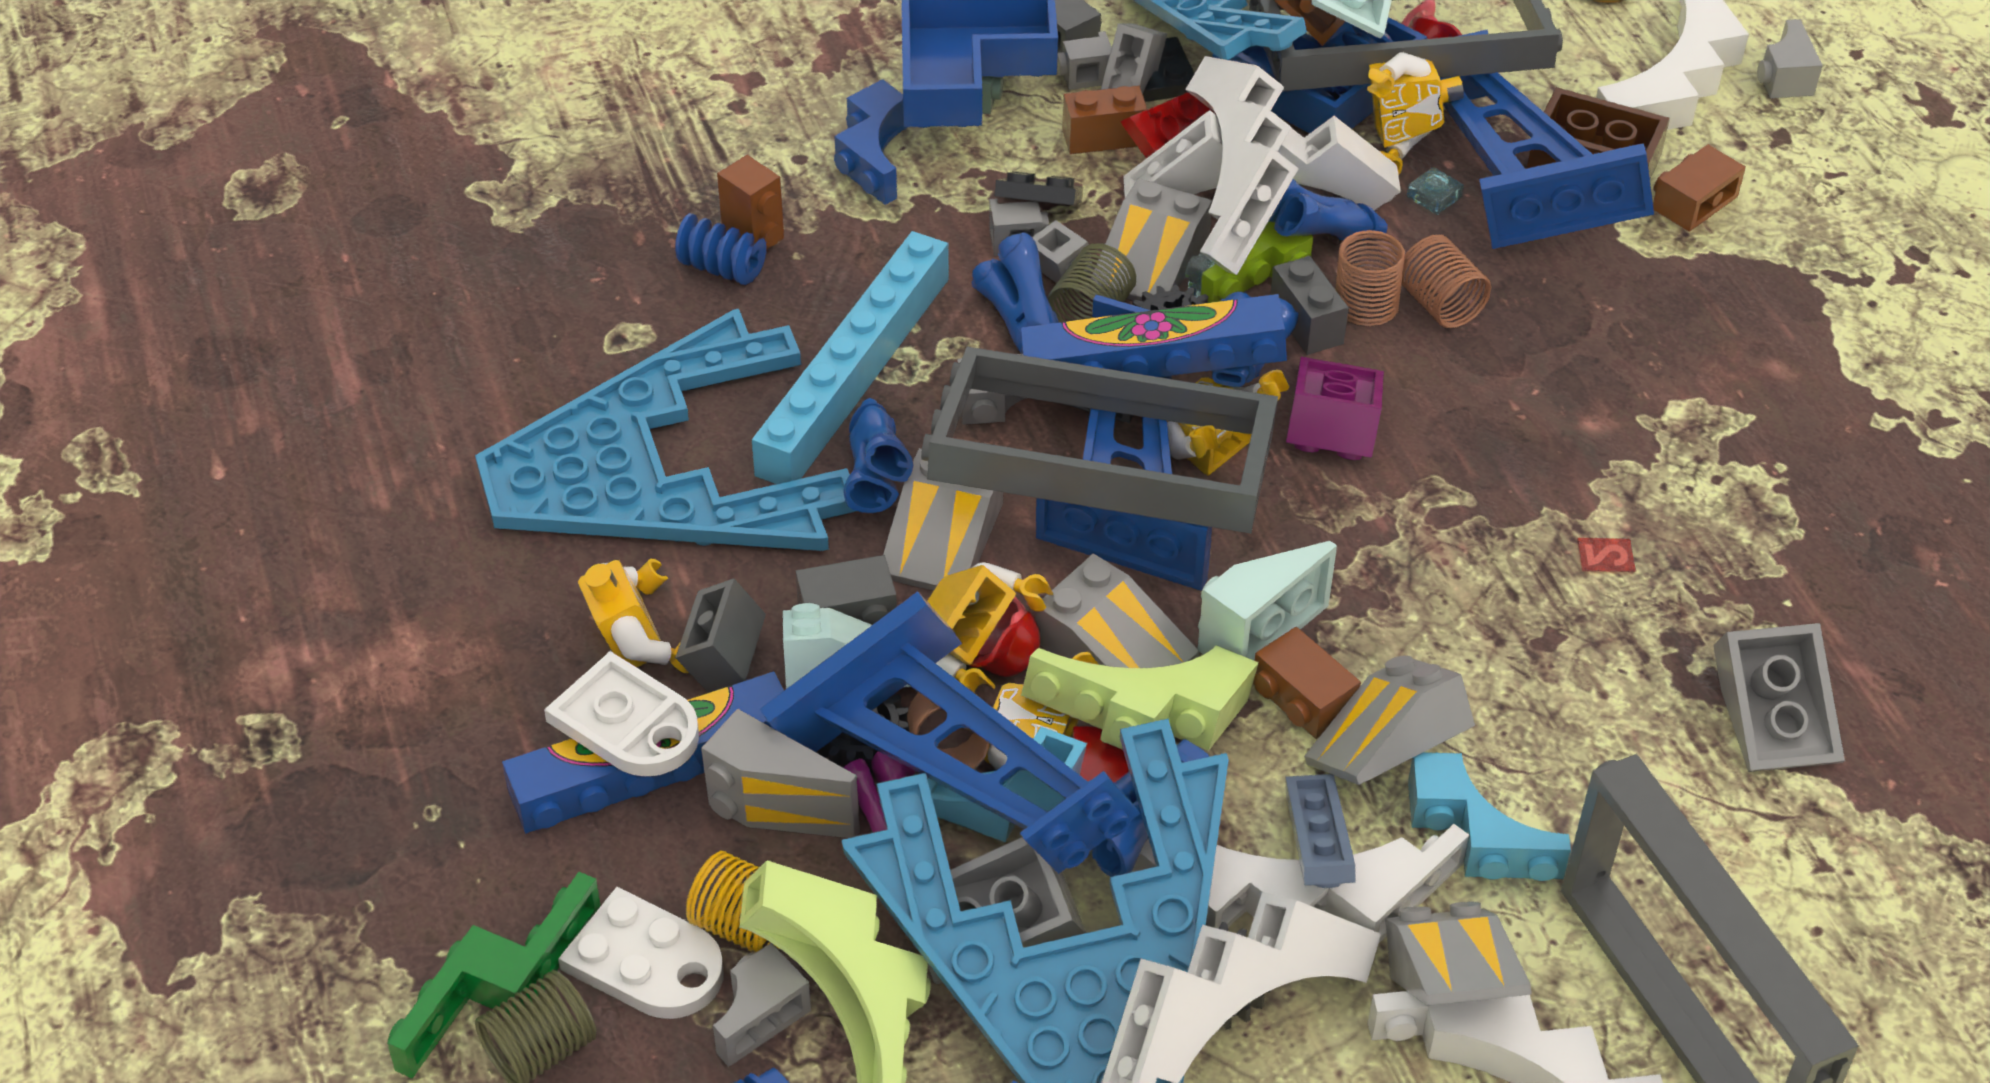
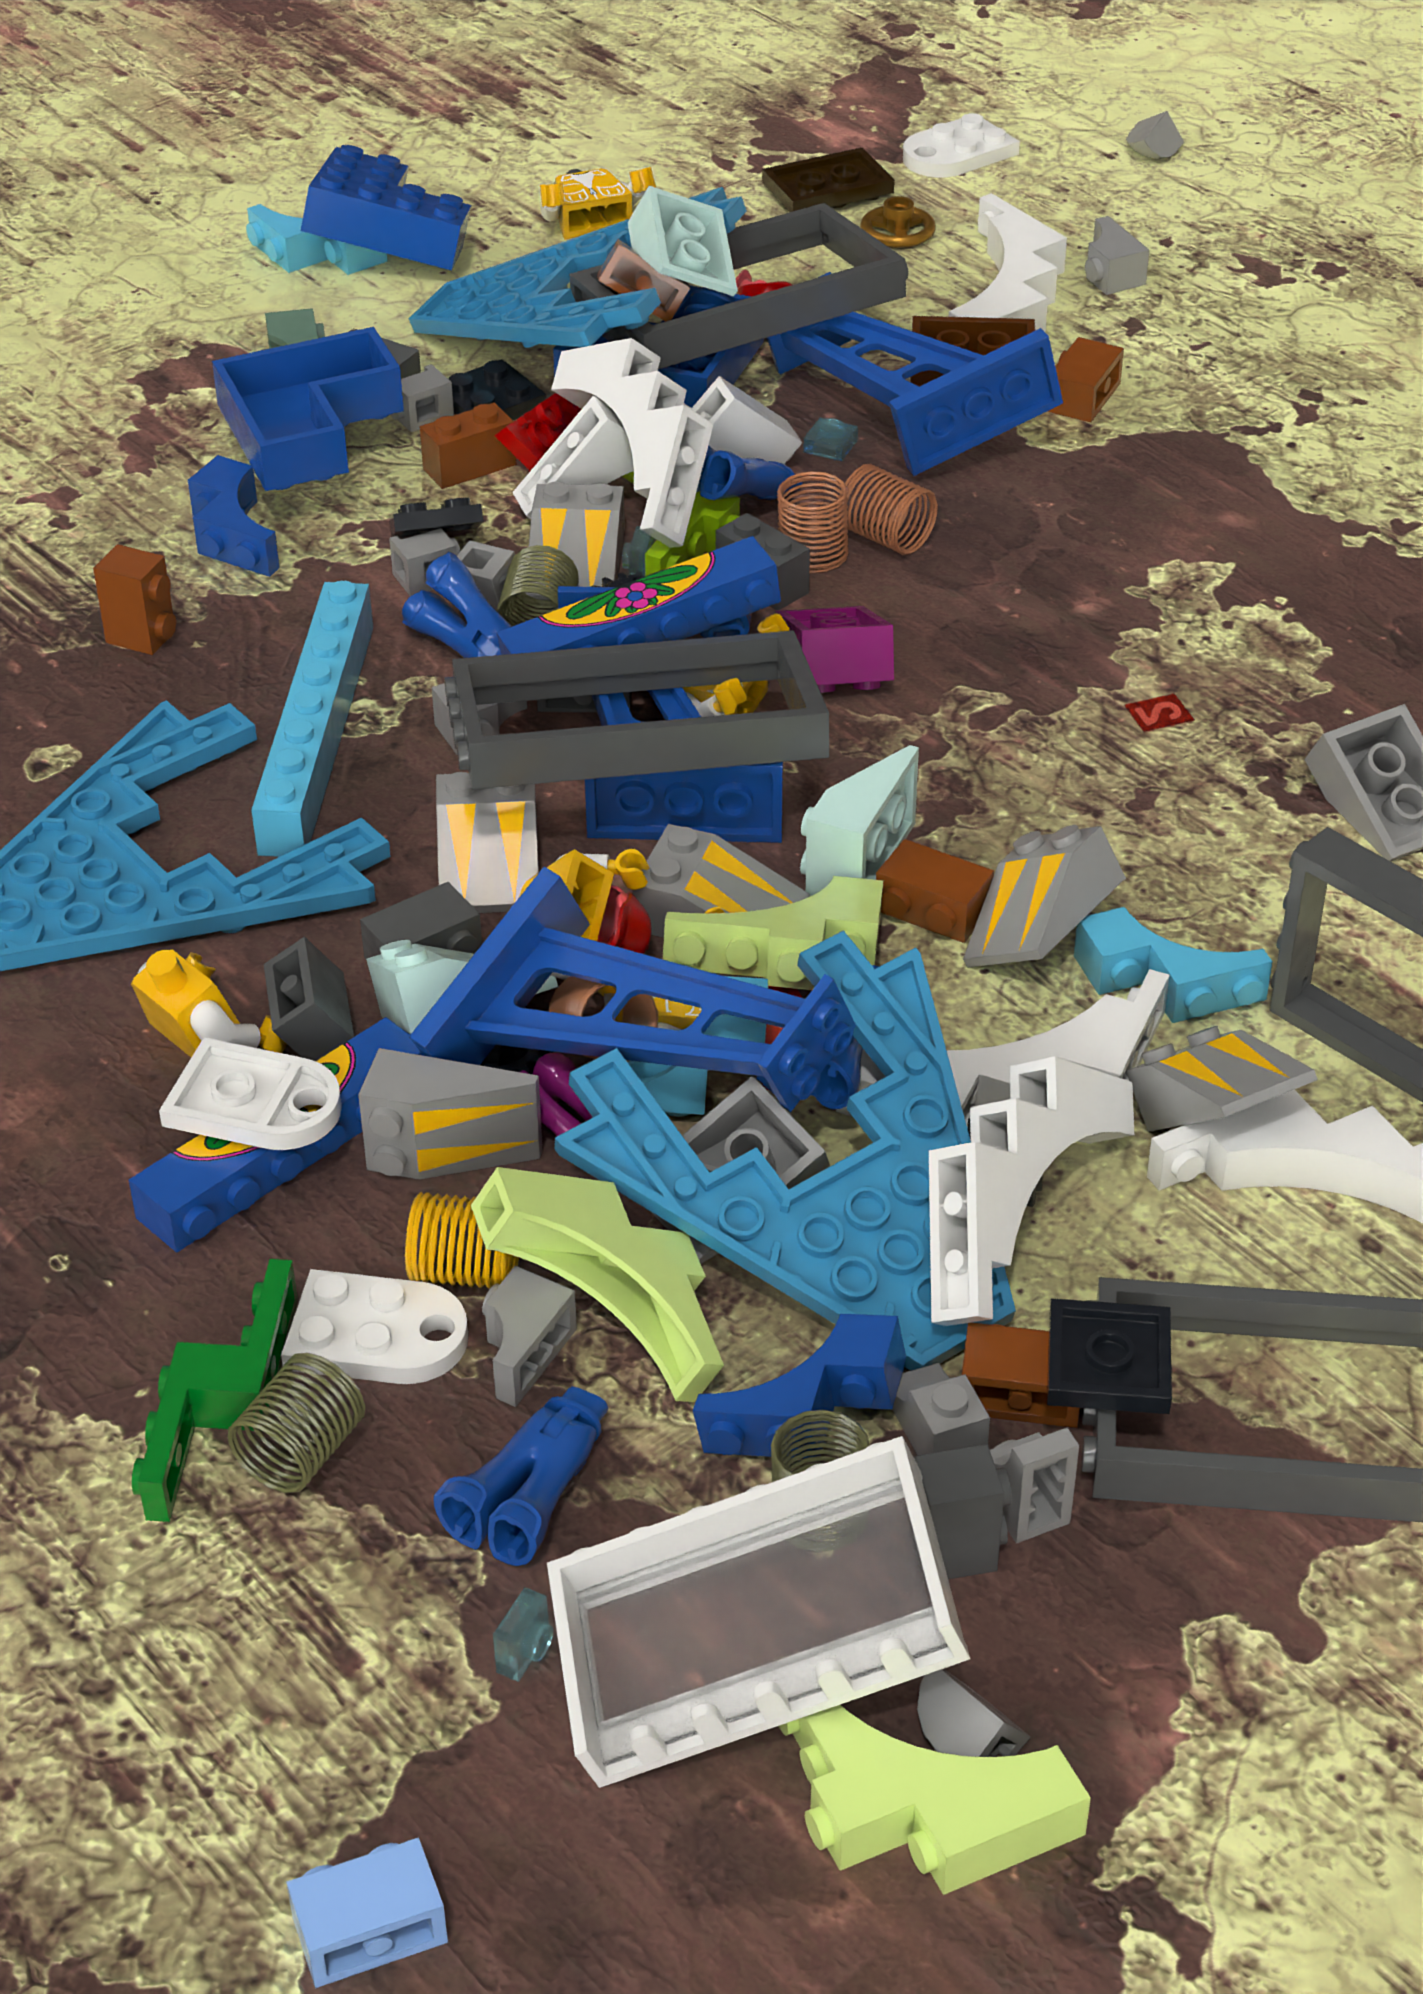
camera: 20 degrees left, 5 degrees down
blue piece [675,213,766,285] -> none
blue piece [844,398,914,513] -> none
light grey arch [1101,23,1167,95] -> none
sand blue plate [1285,774,1356,888] -> none
torso [1367,52,1464,175] -> none

